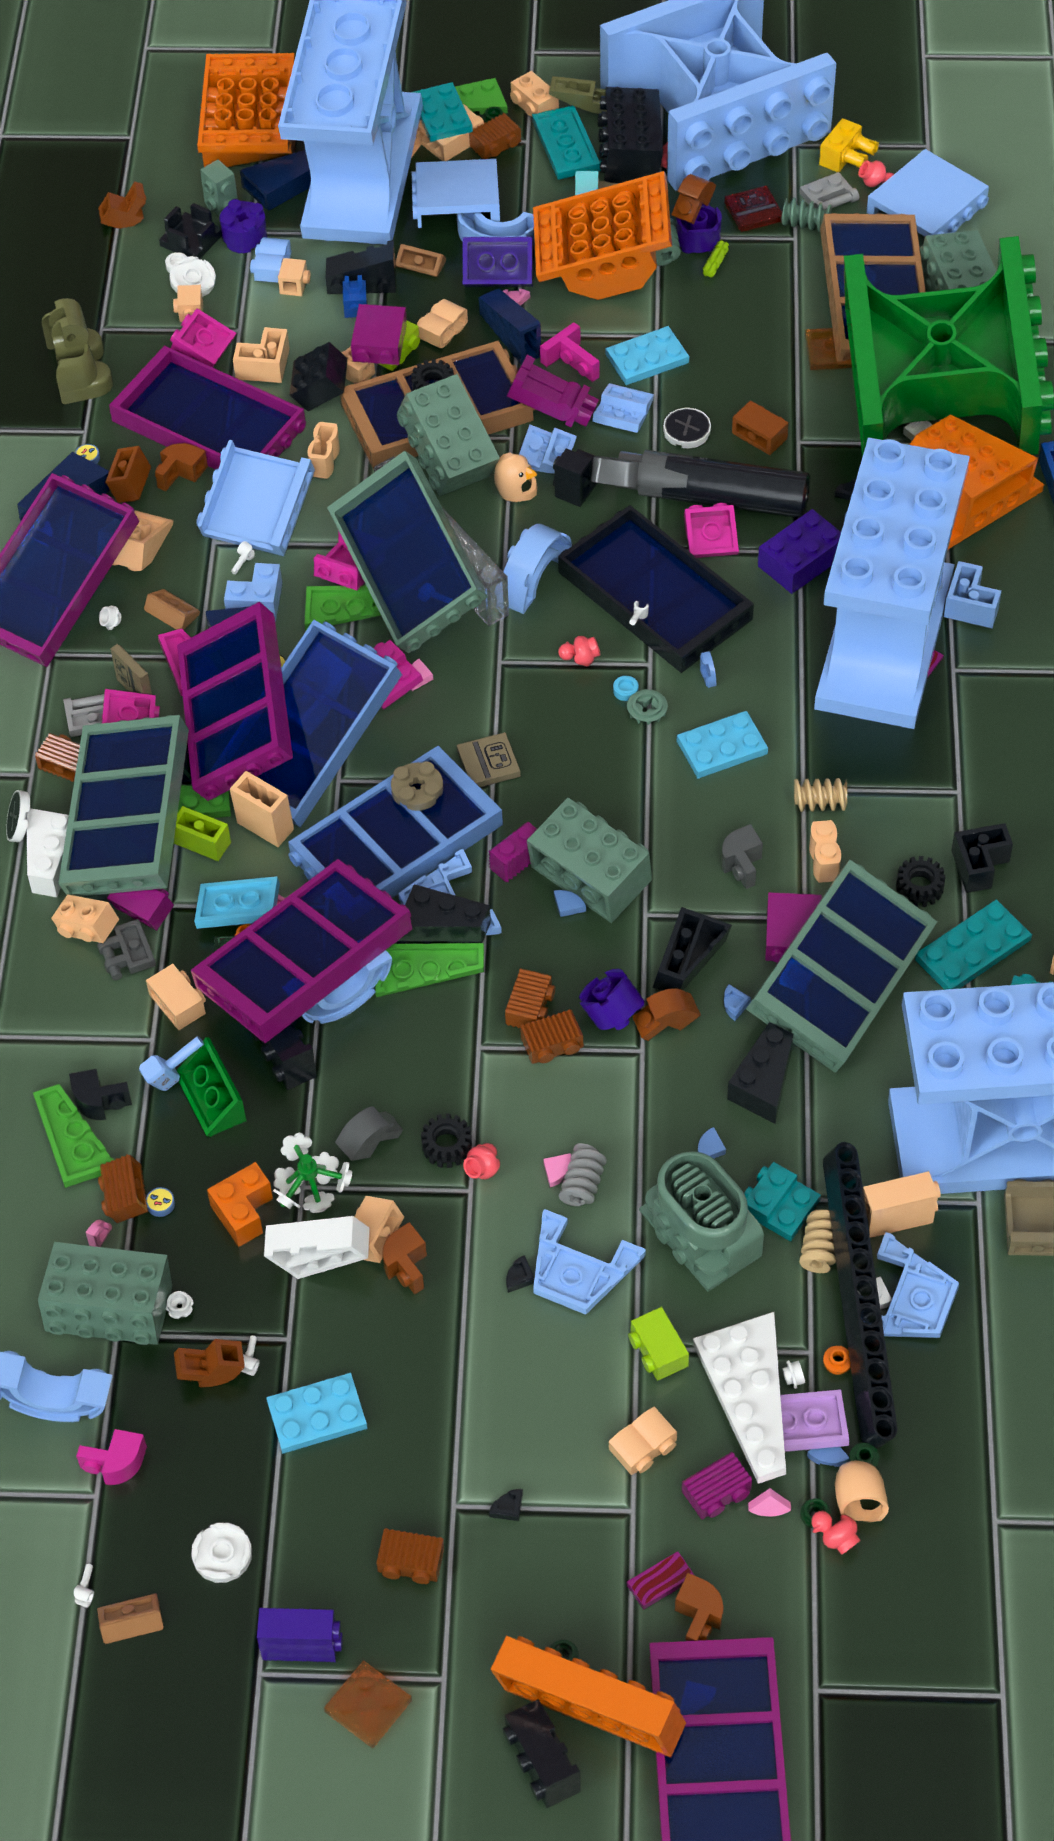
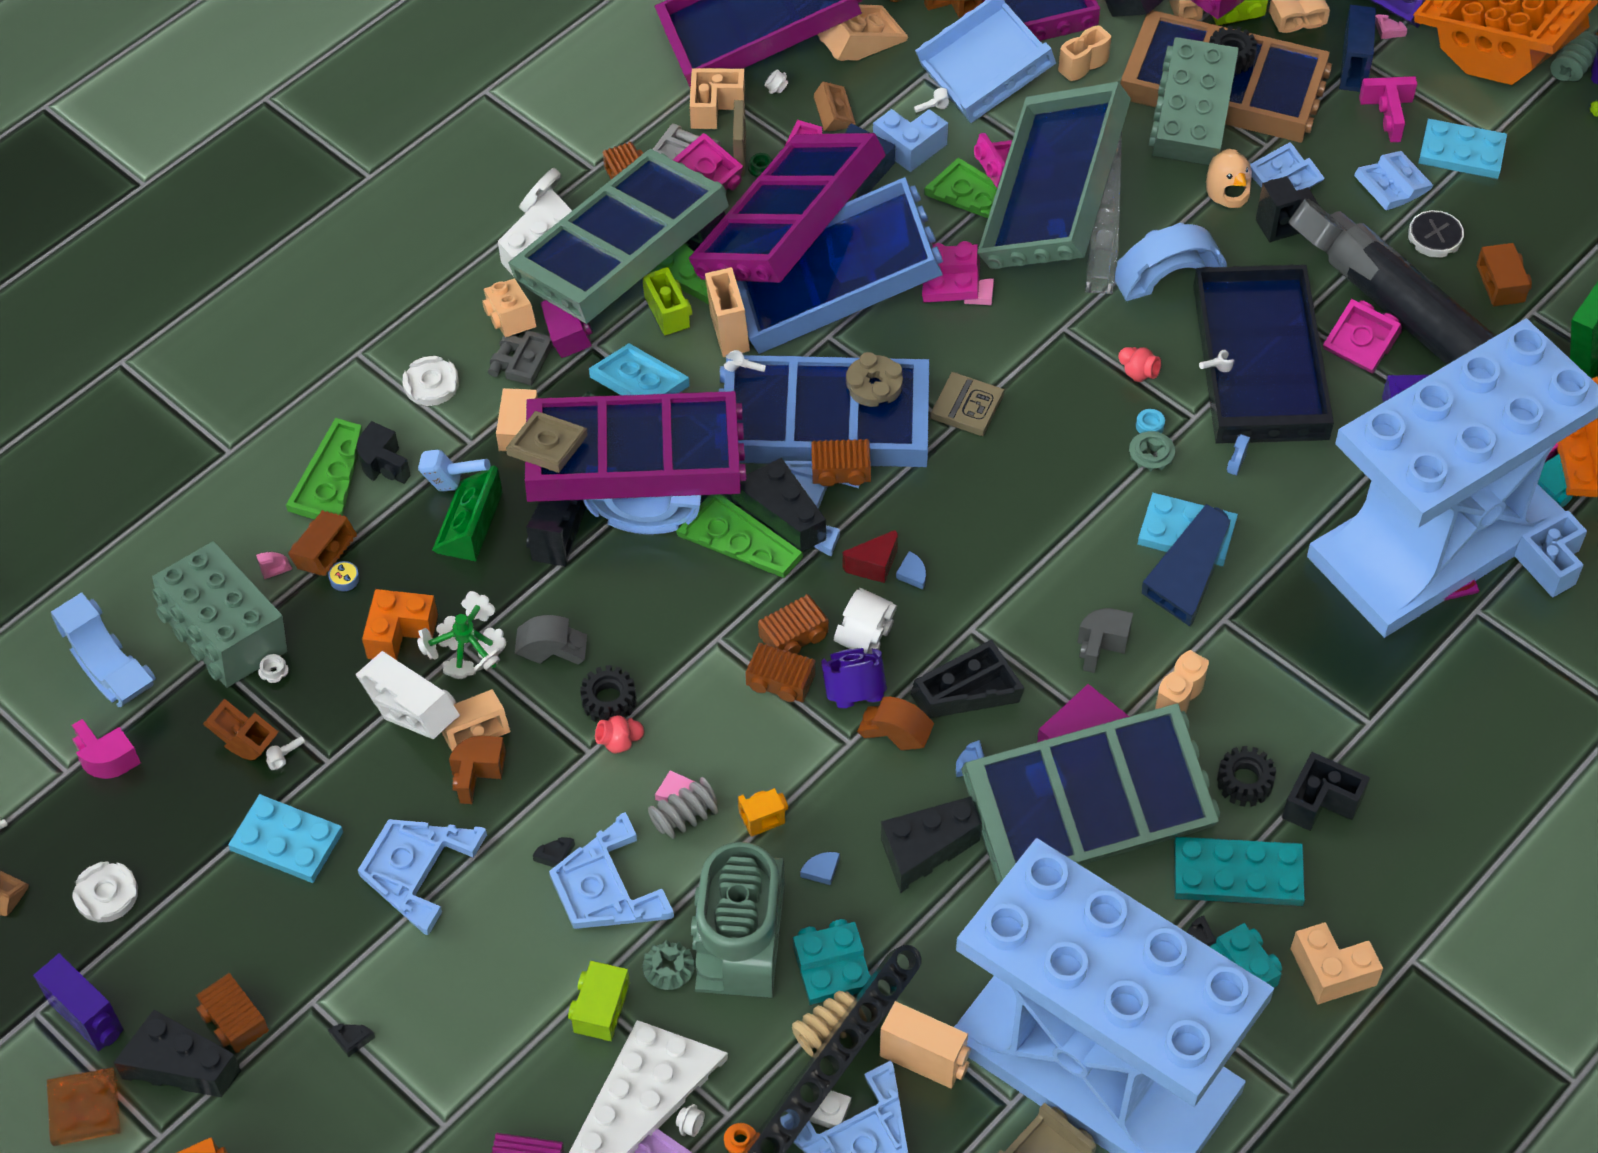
camera: 40 degrees right, 0 degrees up
magenta brick [488,822,537,882] -> none
magenta hips [507,355,599,427] -> none
sand green brick [527,798,652,923] -> none
light nougat brick [609,1406,677,1475] -> none
tan piece [794,778,847,812] -> none
none -> black wedge [114,1010,241,1097]
none -> light blue wing [358,819,487,935]
none -> white tile [403,356,459,406]
none -> dark tan tile [506,411,588,473]
none -> sand green gear [643,940,694,990]
none -> light nougat brick [690,68,745,129]
none -> white hand [724,350,766,372]
none -> light orange brick [738,788,788,837]
none -> dark green plate [748,153,773,177]
none -> dark orange brick [811,439,871,486]
none -> white brick [834,588,897,654]
none -> dark red slope [843,530,898,583]
none -> dark blue slope [1142,504,1231,626]

